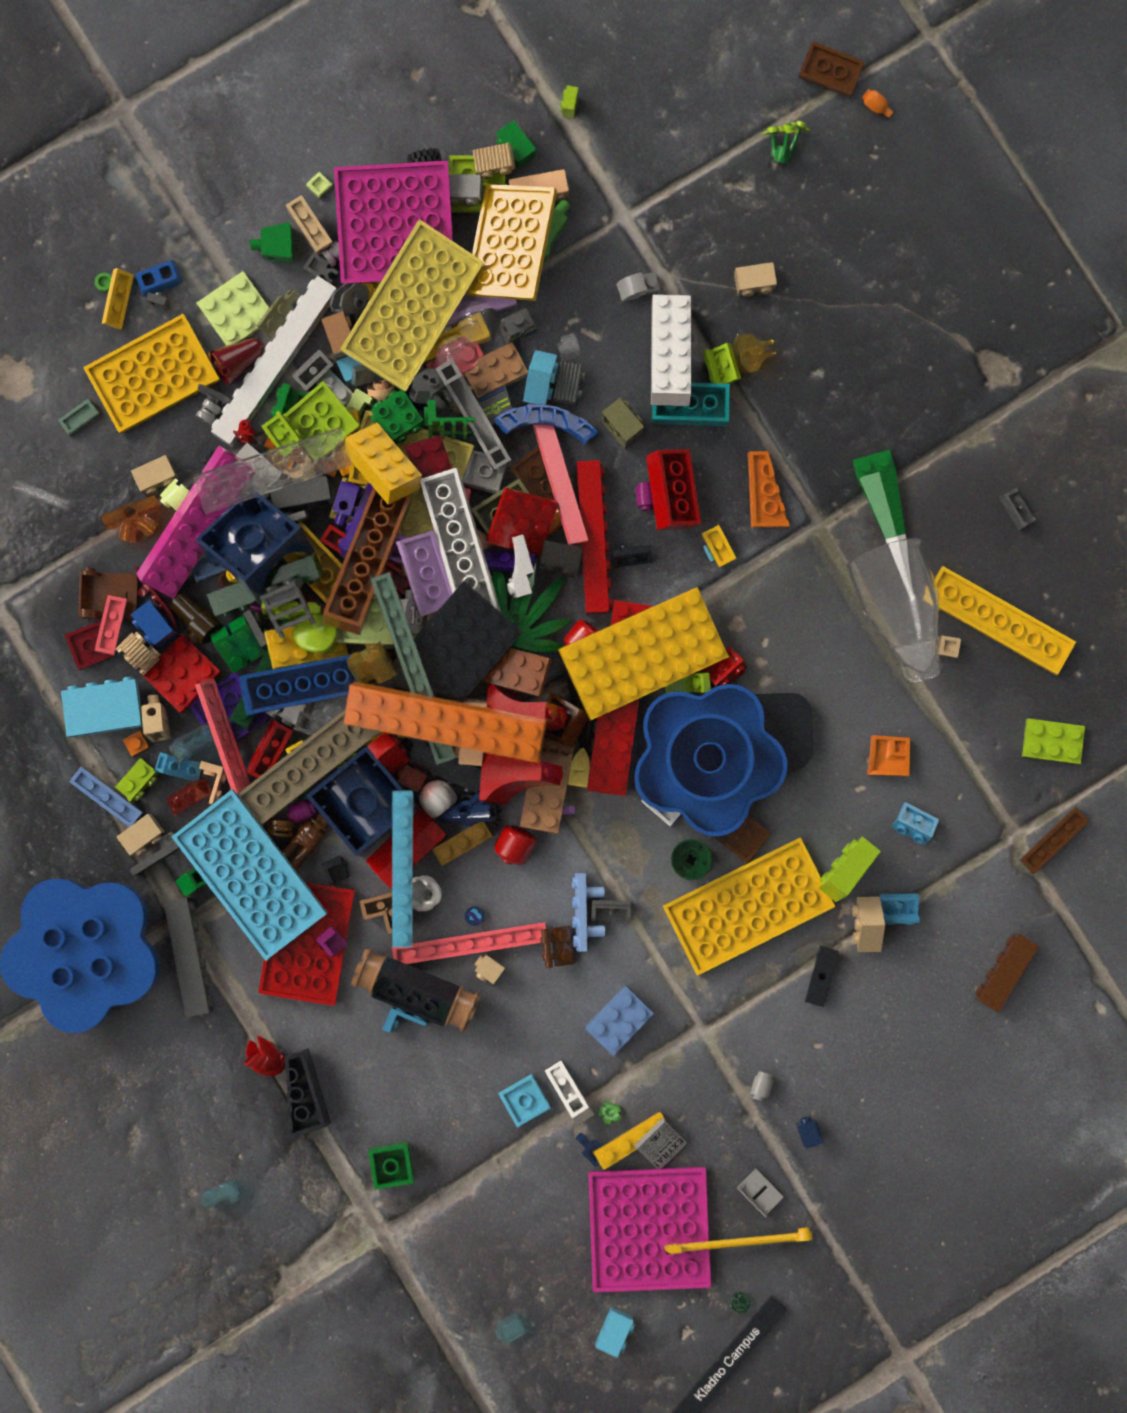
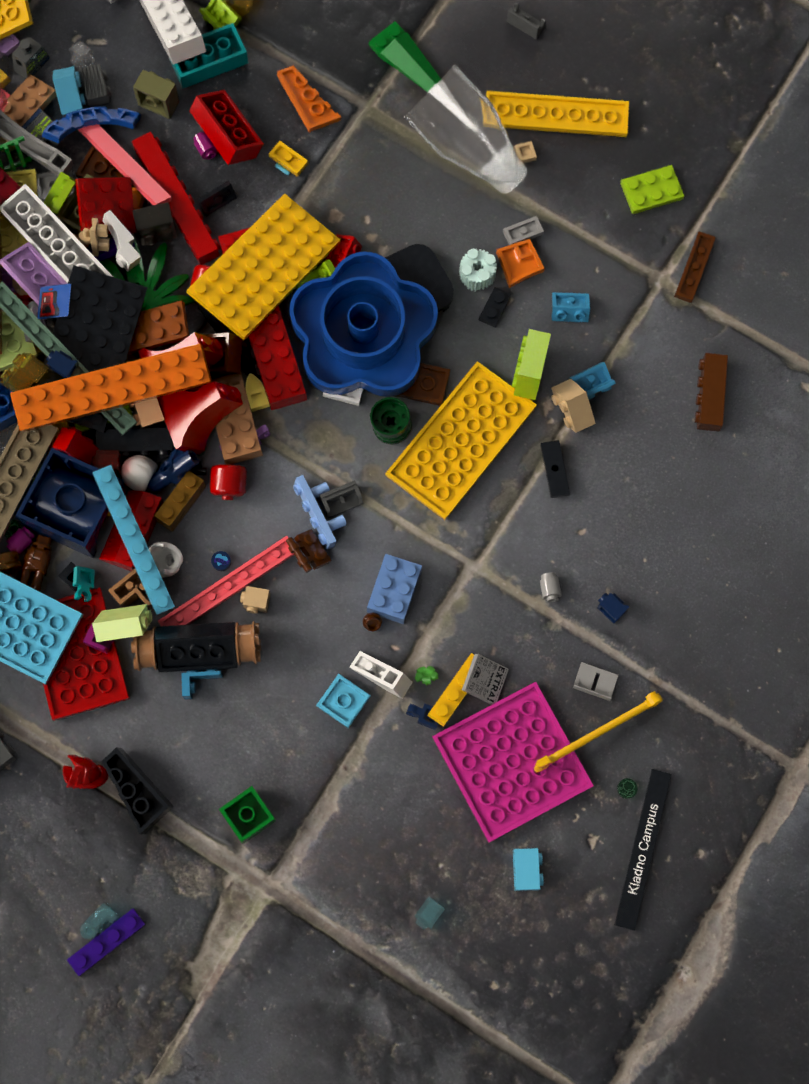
camera: 25 degrees left, 10 degrees down
none -> sticker [37,284,71,319]
none -> lime bracket [43,172,76,214]
none -> dark blue window [46,350,79,378]
none -> dark purple plate [67,908,146,976]
none -> teal plate [73,566,95,602]
none -> tan hips [78,218,110,256]
none -> yellowish green brick [92,604,152,642]
none -> reddish brown plate [363,613,382,632]
none -> light aqua brick [459,248,497,292]
none -> black plate [479,287,511,328]
none -> light grey plate [503,216,544,245]

